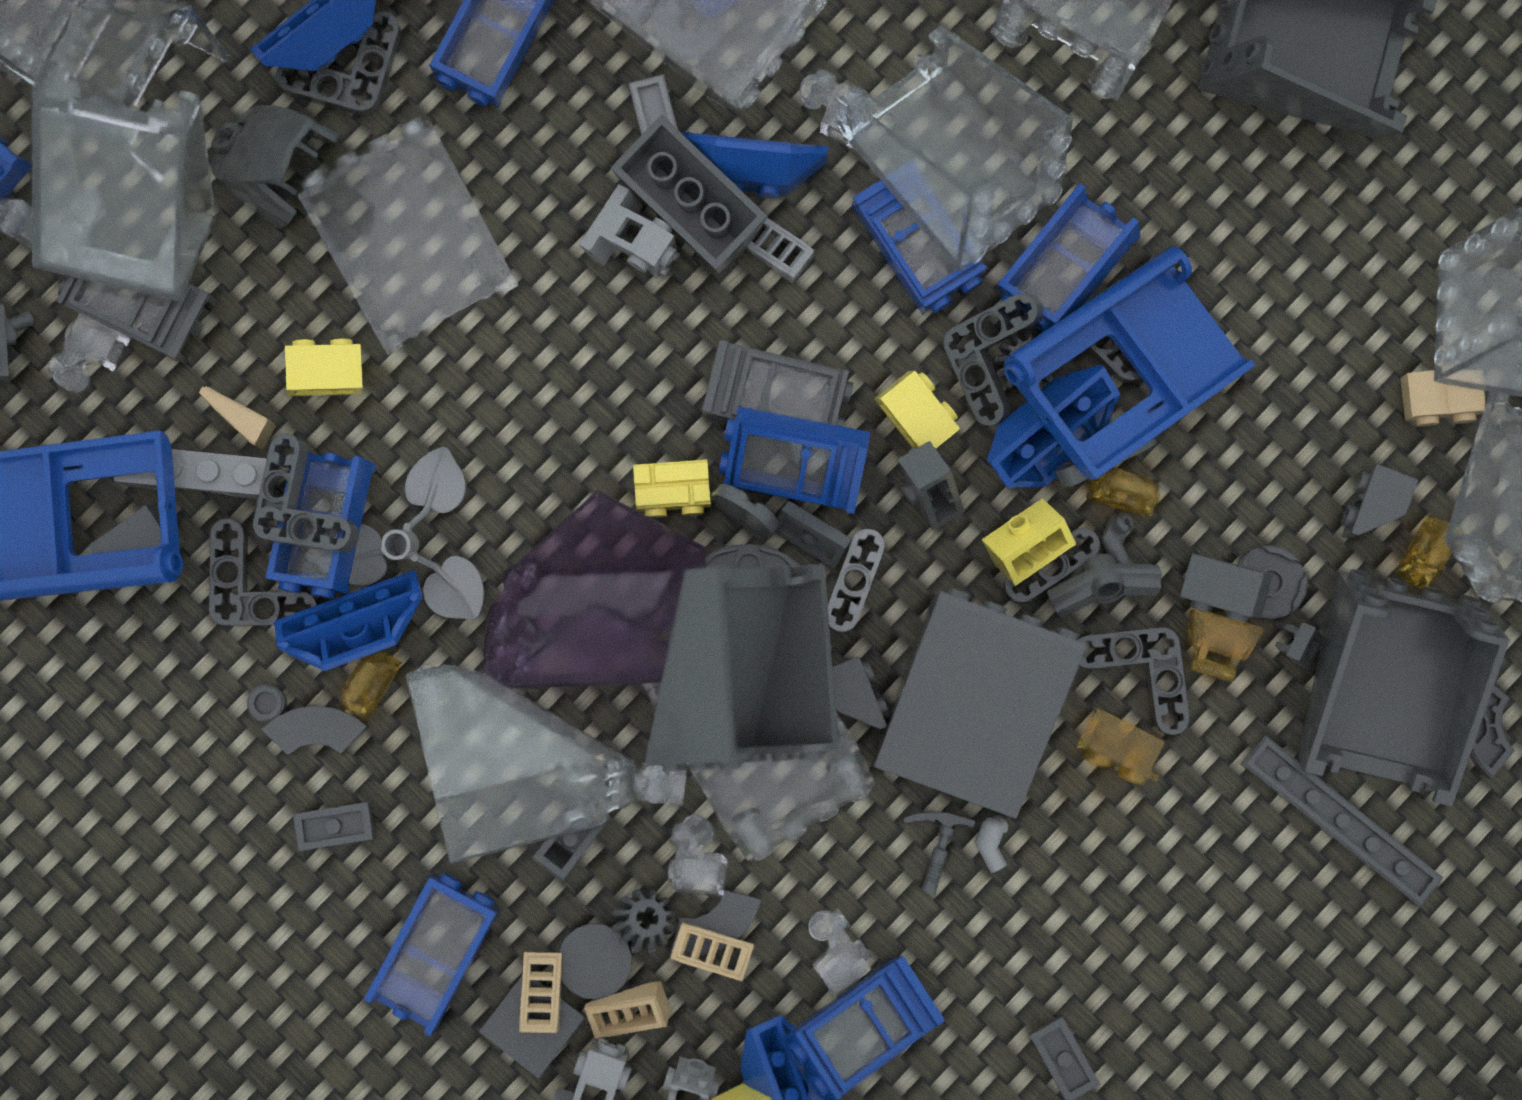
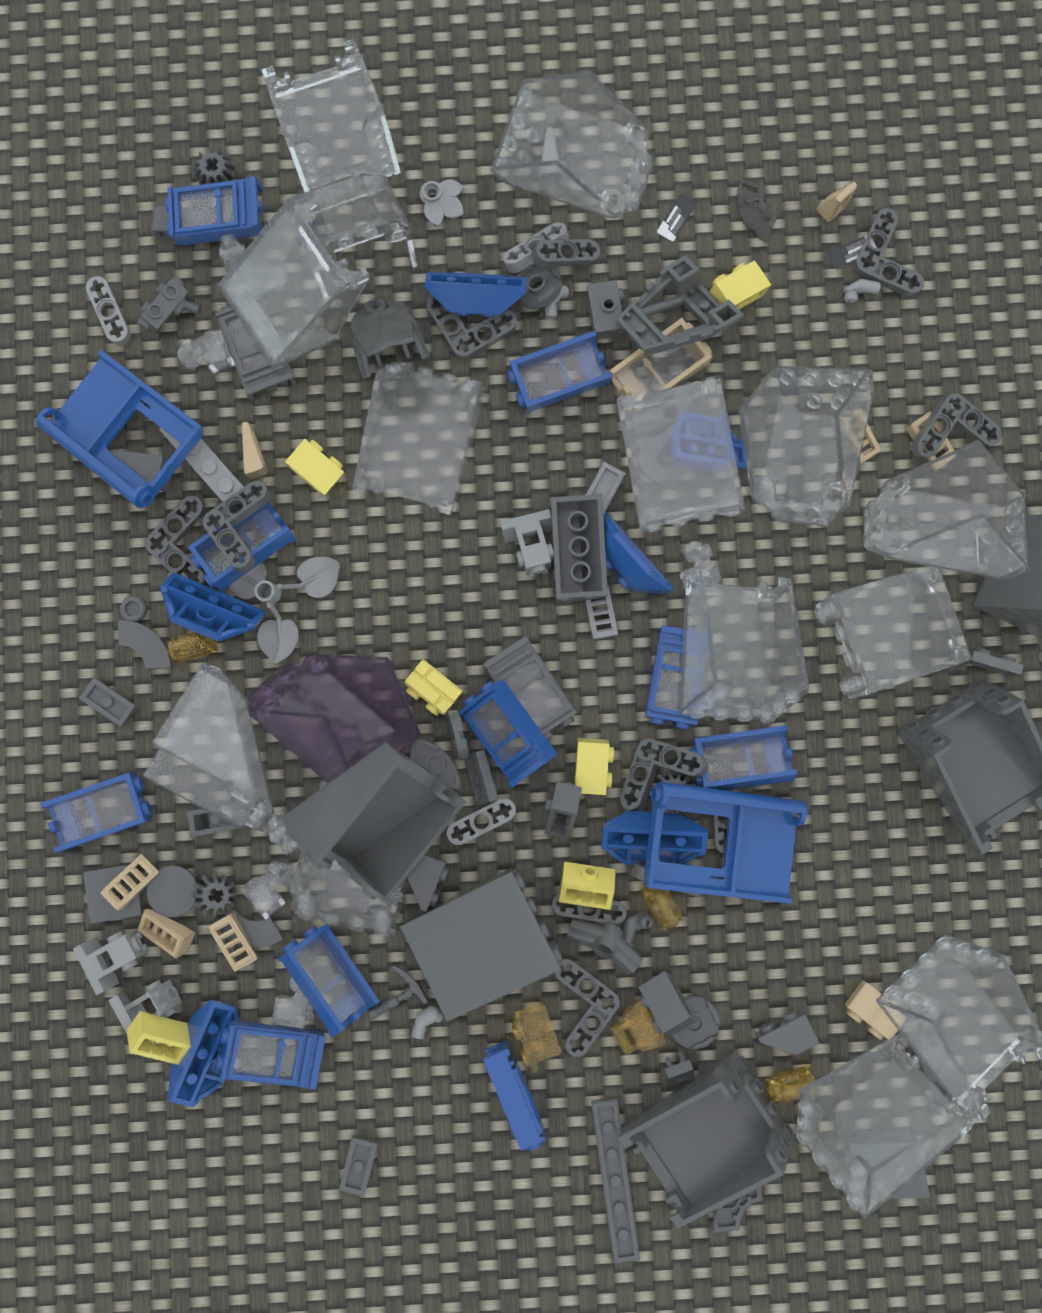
camera: 45 degrees right, 0 degrees up
none -> door [278,924,380,1037]
none -> blue door [483,1039,546,1151]

